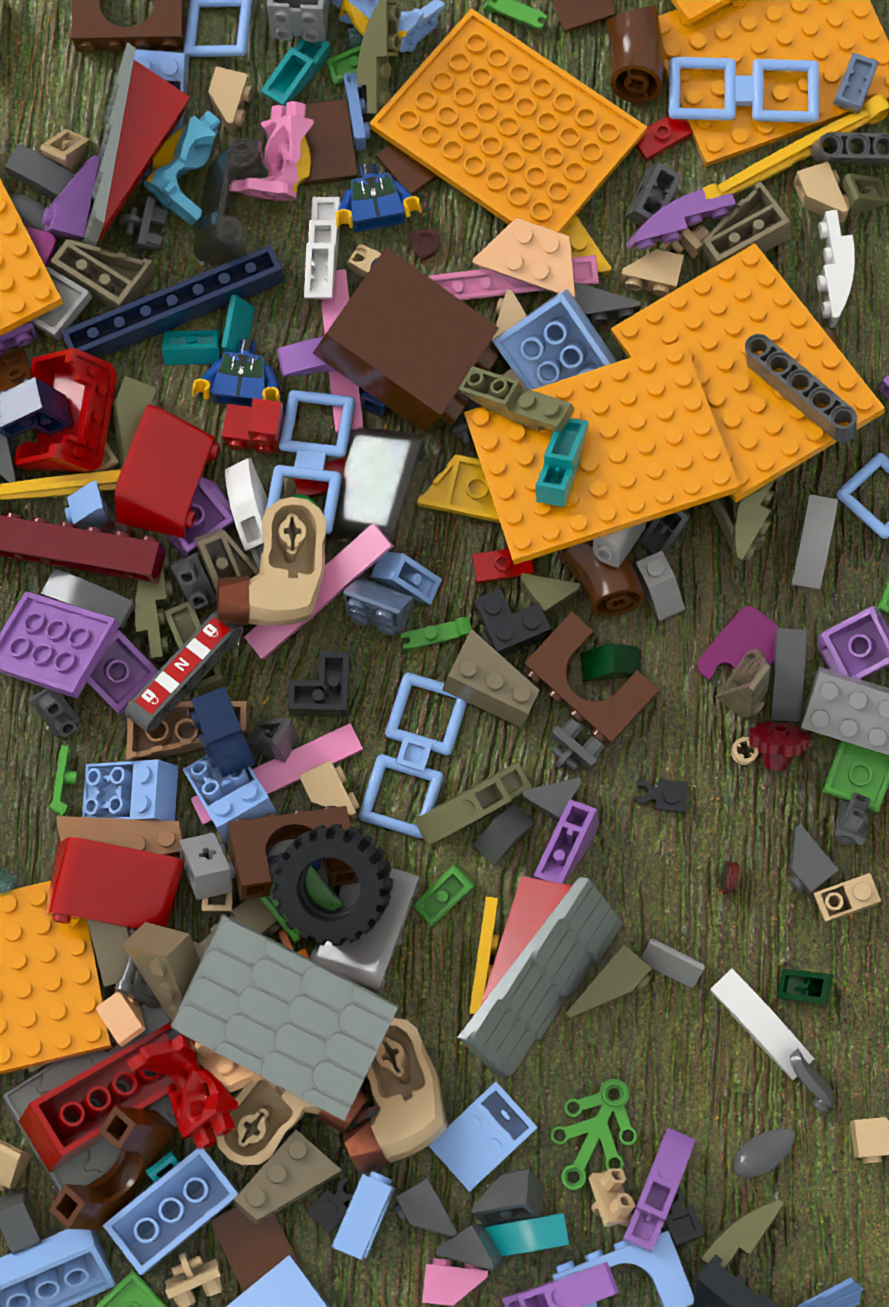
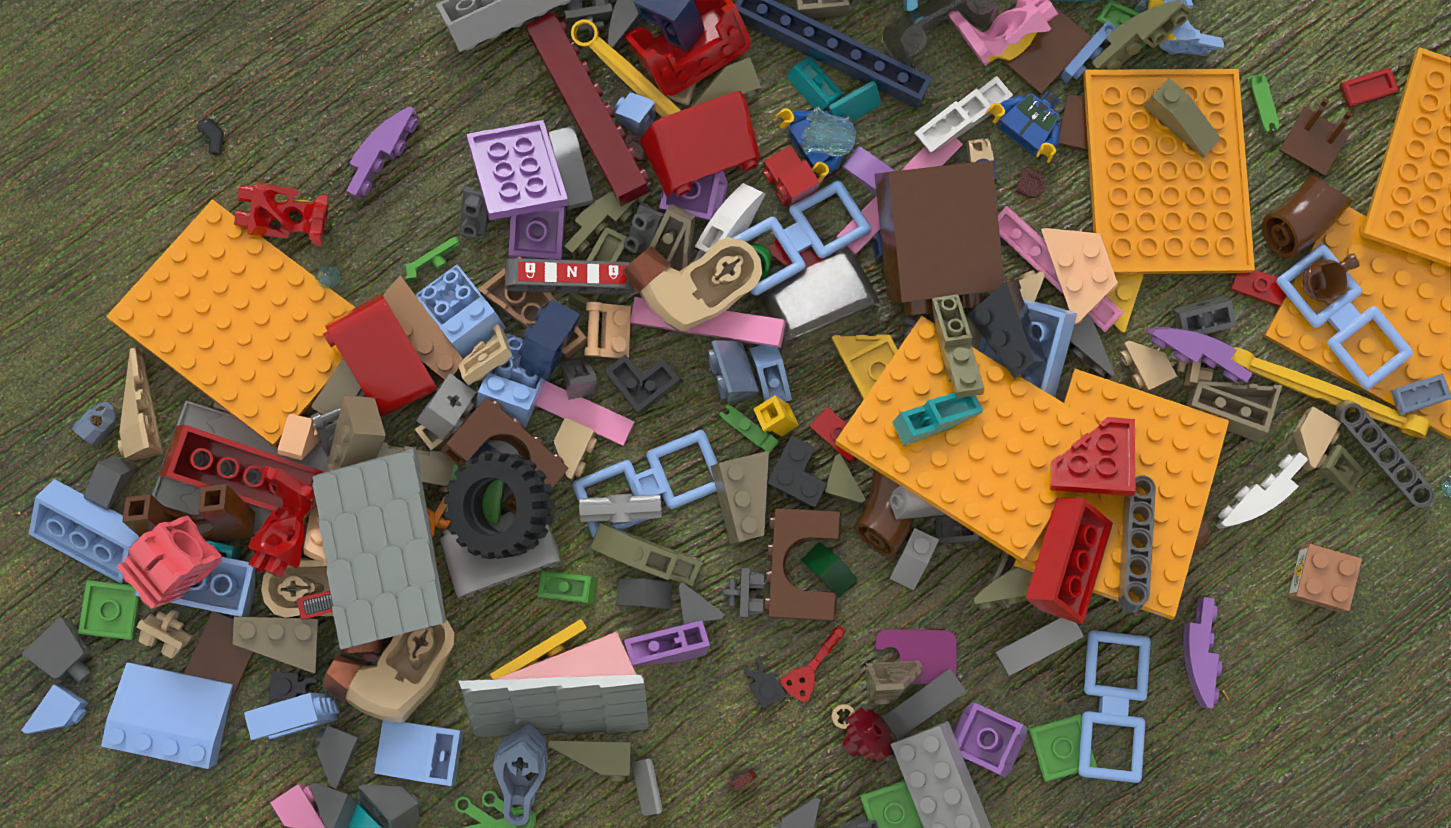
camera: 45 degrees right, 5 degrees up
none -> coral piece [117,515,222,609]
none -> sticker [297,590,333,620]
none -> tan wing [458,324,513,386]
none -> sand blue piece [493,723,548,826]
none -> light grey piece [579,494,662,522]
none -> light nougat plate [584,302,631,359]
none -> yellow brick [754,395,799,437]
none -> red piece [780,626,845,702]
none -> clear light blue piece [801,107,857,157]
none -> black wedge [968,280,1047,379]
none -> red slope [1025,498,1113,624]
none -> plate [1050,417,1135,497]
none -> olive slope [1144,78,1221,158]
none -> reddish brown hair [1303,253,1360,302]

